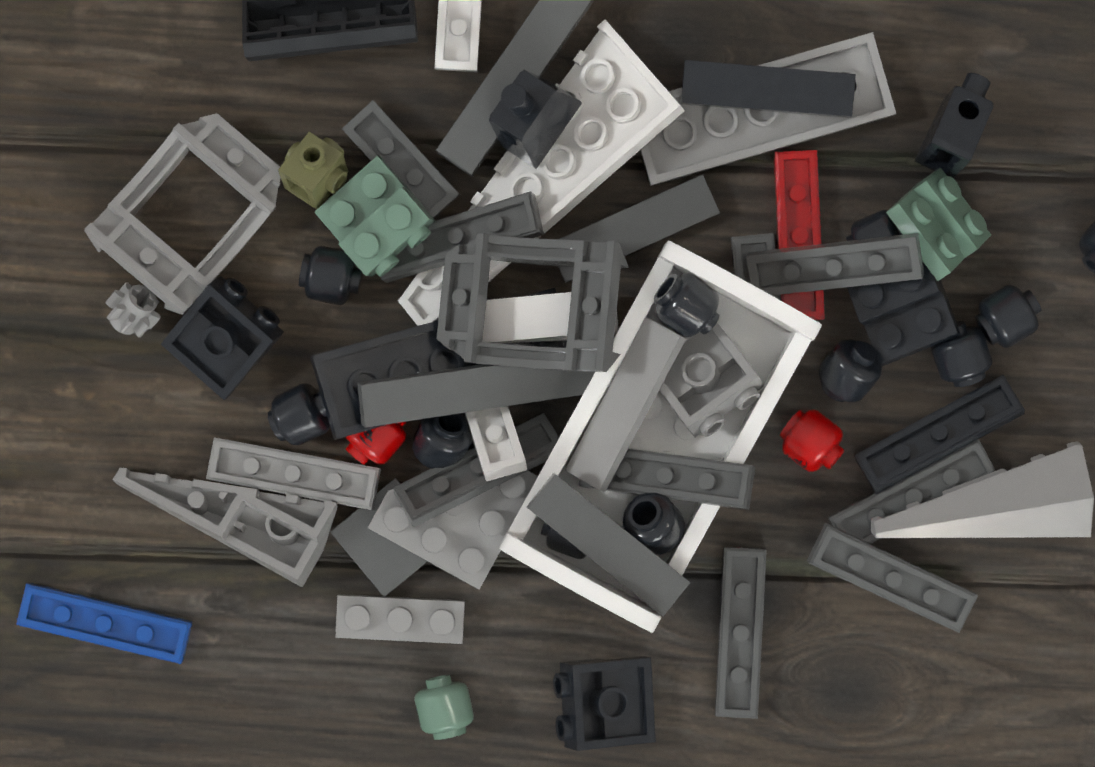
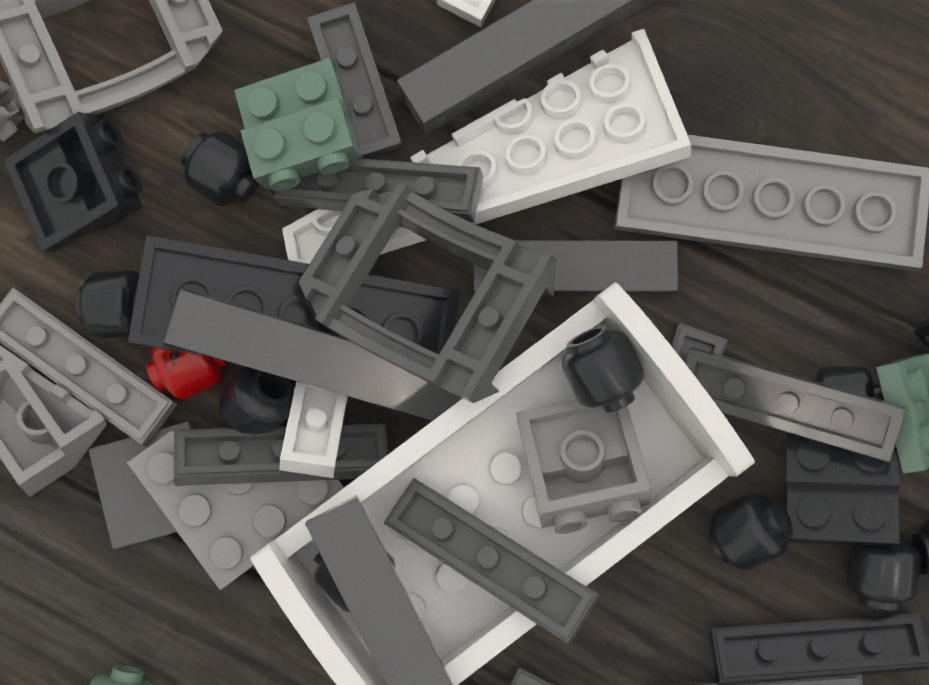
camera: 20 degrees right, 5 degrees down
olive brick [278,132,348,209] -> none
light grey plate [335,594,465,644] -> none
white slope [482,292,618,343] -> none
black torso [489,70,582,169] -> none
light grey tile [565,317,686,492] -> none
black head [622,493,685,555] -> none
black tile [681,60,856,118] -> none
red tile [774,150,825,320] -> none
red head [780,409,845,472] -> none

